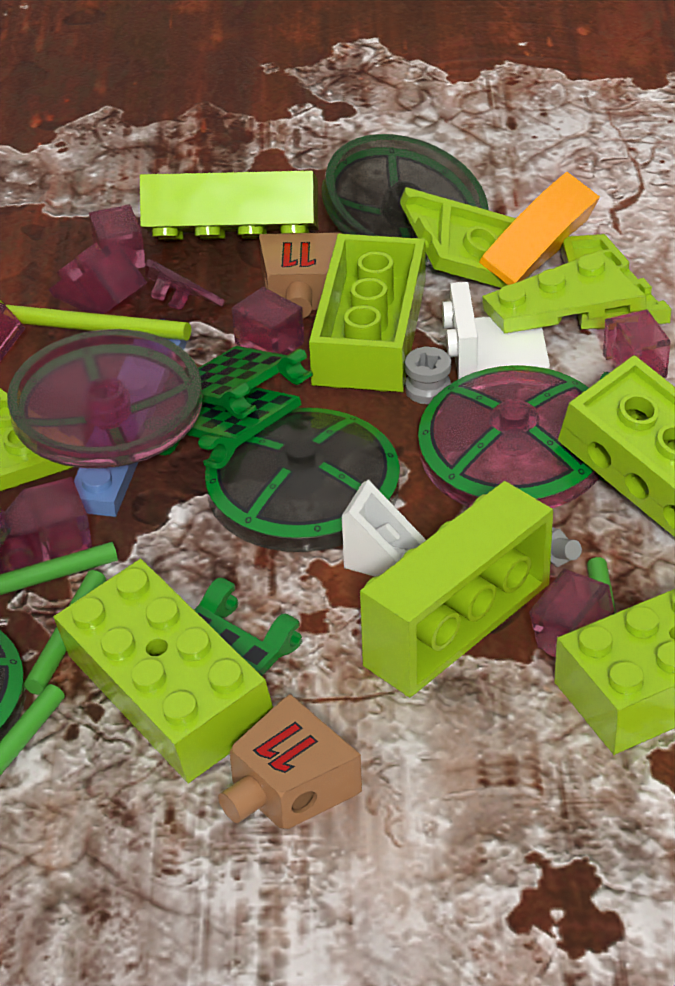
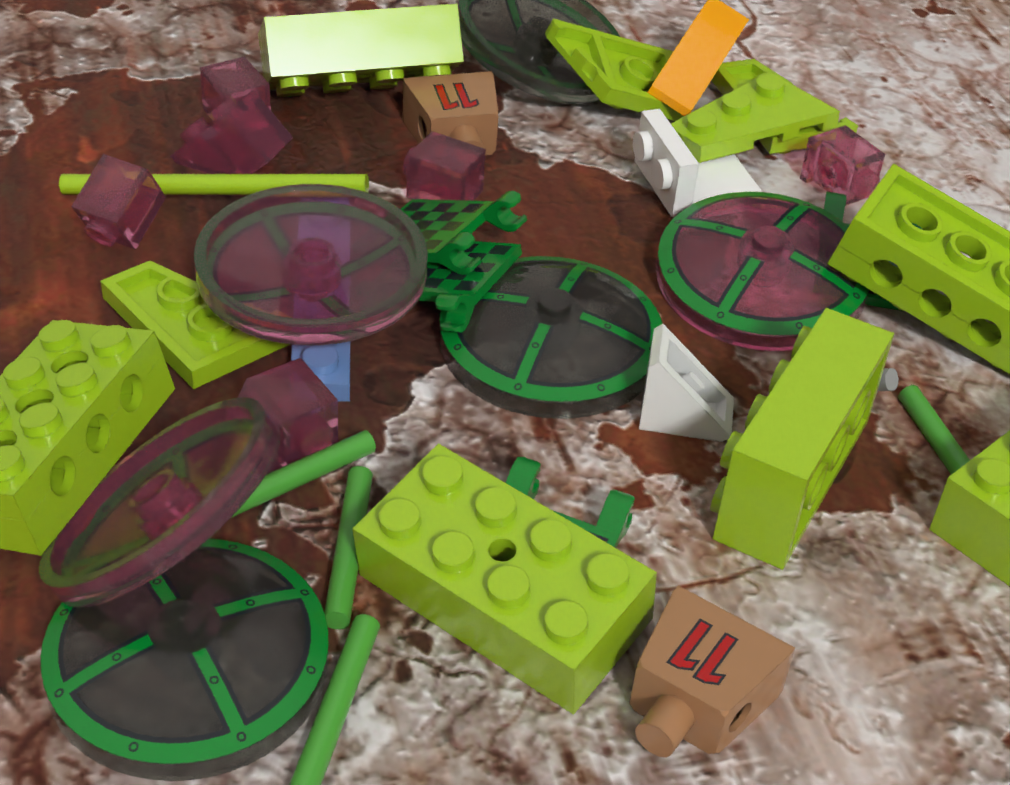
camera: 20 degrees left, 0 degrees up
clear pink piece [145,259,225,310] -> none
lime brick [309,234,426,392] -> none
light grey wheel [405,347,451,404] -> none
clear pink brick [529,568,615,657] -> none

